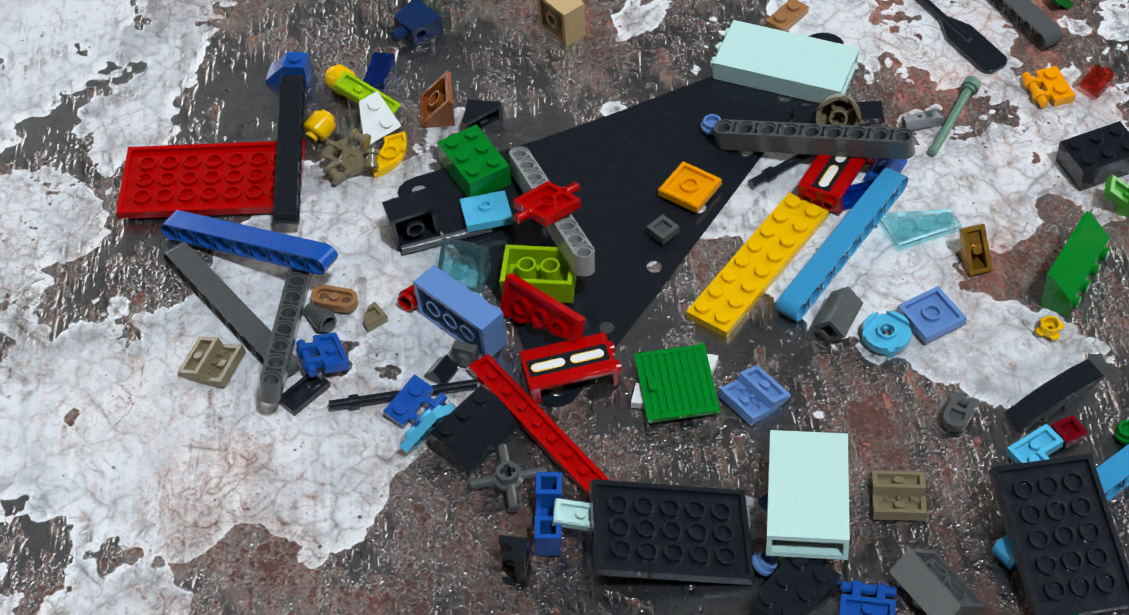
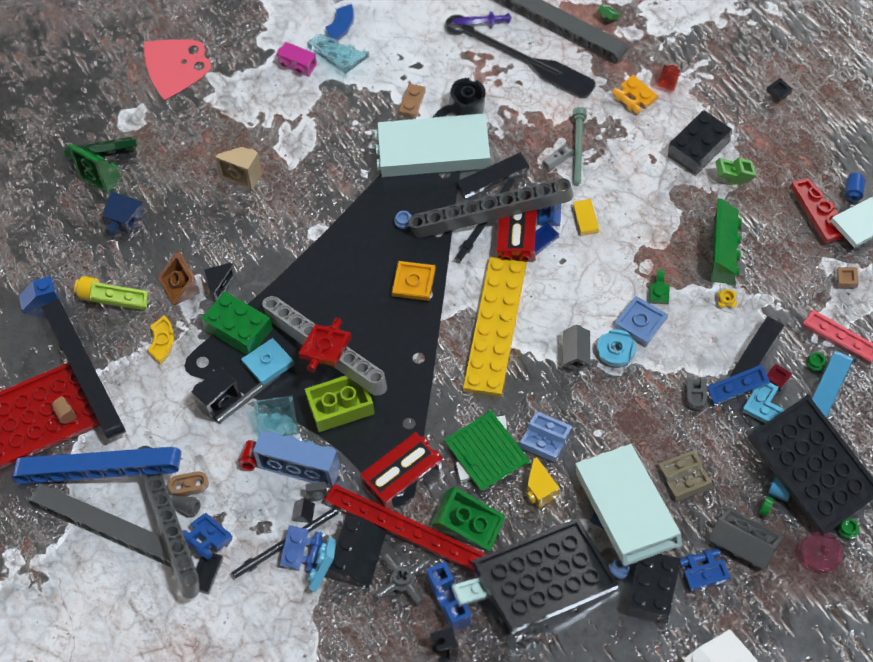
camera: 25 degrees left, 10 degrees up
dark tan slope [177,336,246,388] -> none
yellow head [303,109,336,143] -> none
dark tan piece [321,128,380,185] -> none
white wing [358,91,402,148] -> none
clear blue tile [363,52,396,89] -> none
dark tan tile [364,302,388,333] -> none
red wing [500,273,586,342] -> none
dark grey plate [646,214,679,245] -> none
dark azure beam [775,167,908,322] -> none
dark tan cylinder [816,93,861,126] -> none
clear light blue wing [879,209,962,252] -> none
pearl gold slope [958,223,993,276] -> none
none -> medium nougat brick [52,396,77,424]
none -> green slope [430,487,506,552]
none -> black brick [449,78,486,116]
none -> yellow slope [527,457,559,508]
none -> yellow tile [573,199,599,236]
none -> green plate [650,270,670,305]
none -> blue plate [707,364,770,405]
none -> green tile [759,496,774,517]

